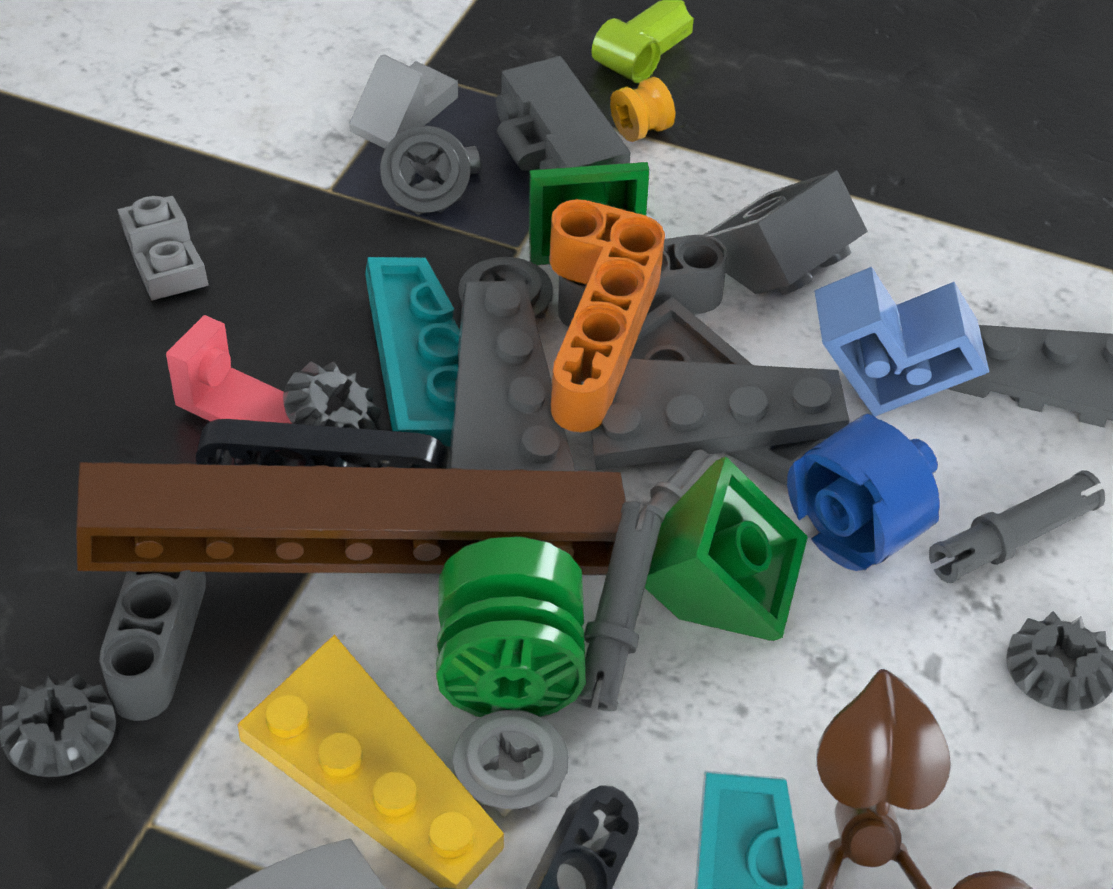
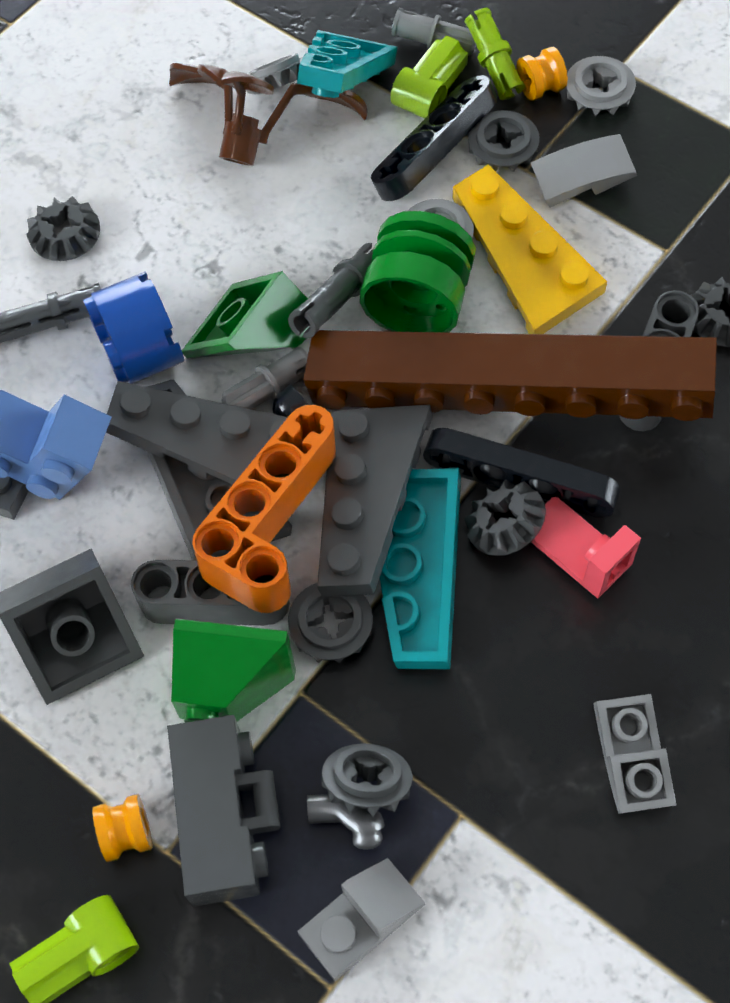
camera: 160 degrees left, 15 degrees up
none -> black hinge [272,384,309,417]

